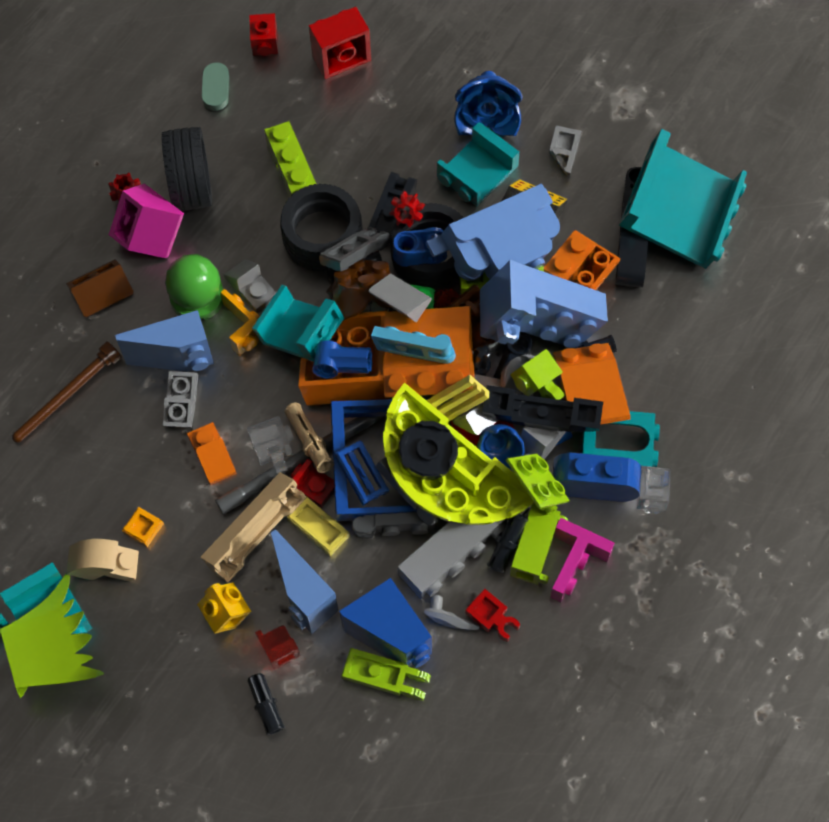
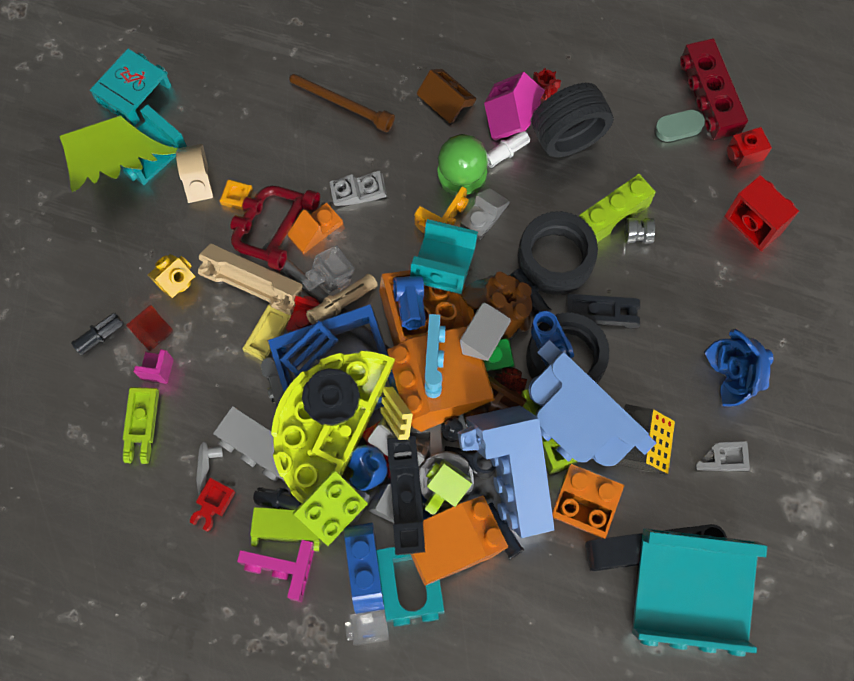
camera: 75 degrees right, 5 degrees up
medium blue slope [115,310,214,372] -> none
medium blue slope [271,529,339,634] -> none
dark grey hinge [319,227,391,272] -> none
blue slope [339,578,432,668] -> none
red gear [389,191,425,228] -> none
teal panel [437,122,520,207] -> none
none -> dark pink panel [133,349,174,384]
none -> dark red bar [230,185,320,271]
none -> white axle [487,131,530,168]
none -> dark grey wheel [625,218,655,244]
none -> dark red brick [680,38,748,140]

